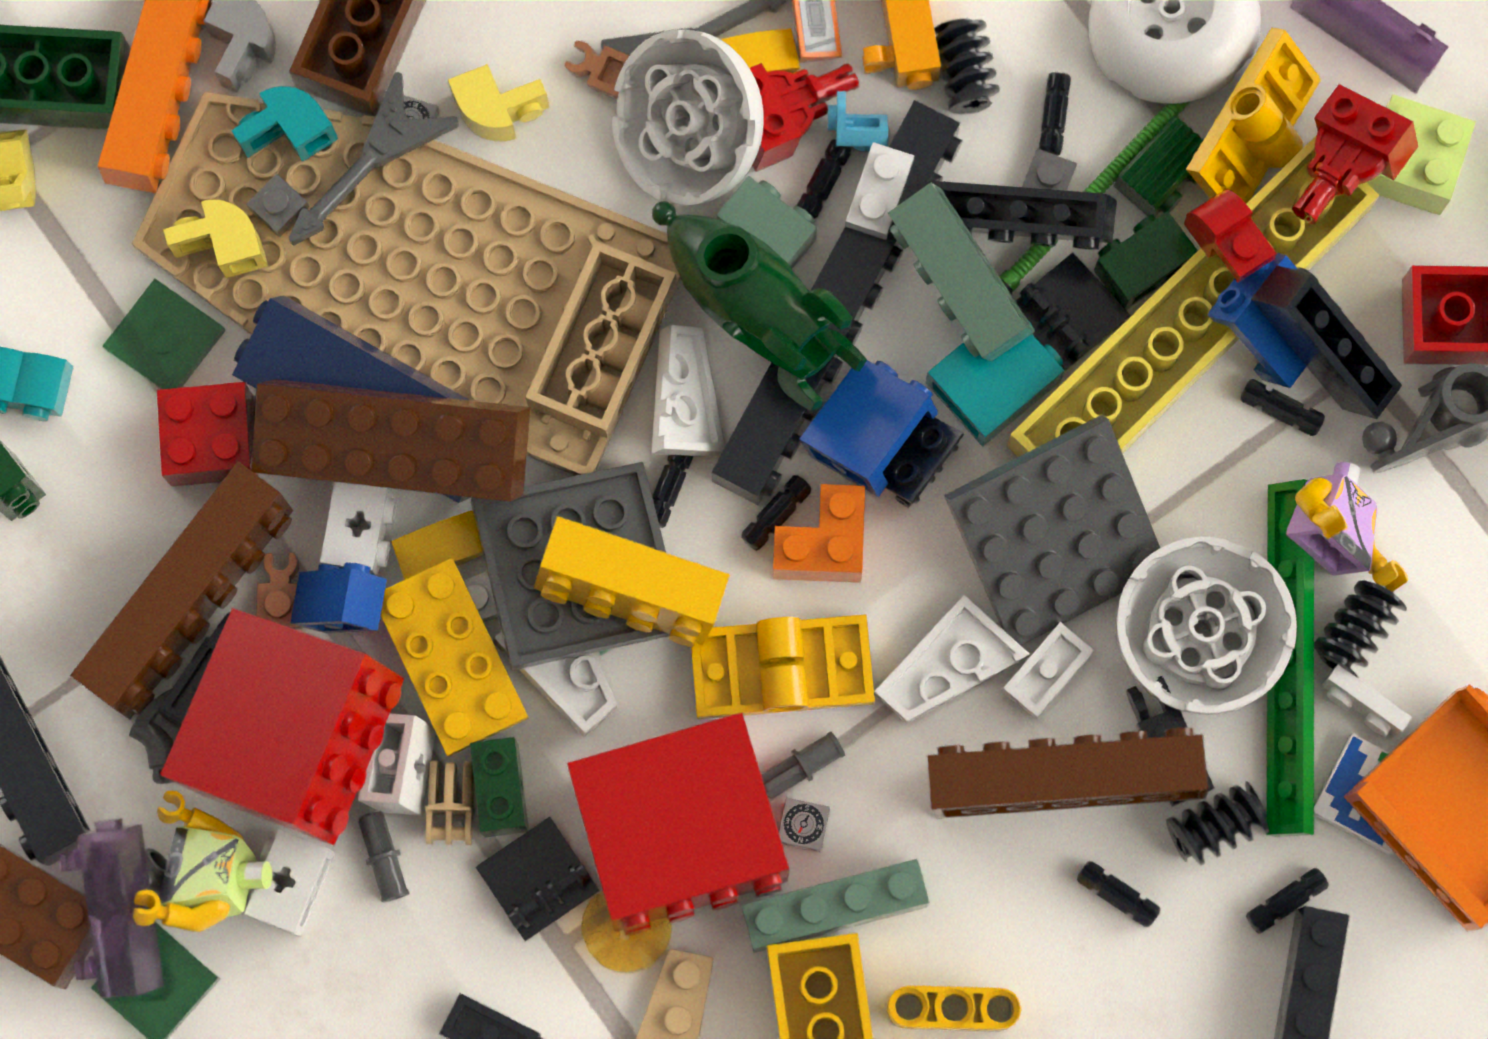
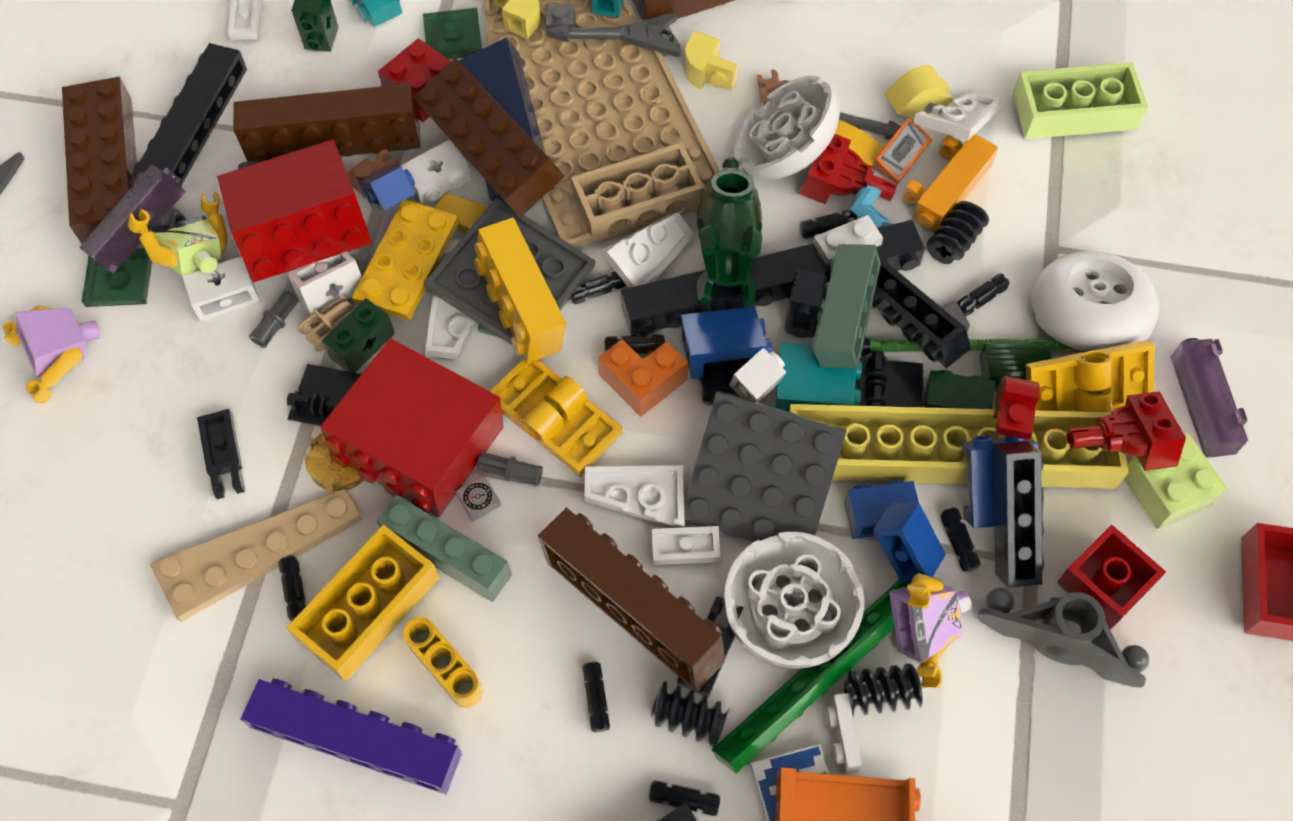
camera: 45 degrees right, 15 degrees down
sand green brick [716,176,817,269] -> none
none -> white brick [729,348,786,402]
none -> black brick [785,269,827,338]
none -> blue brick [844,480,919,539]
none -> blue brick [873,502,946,582]

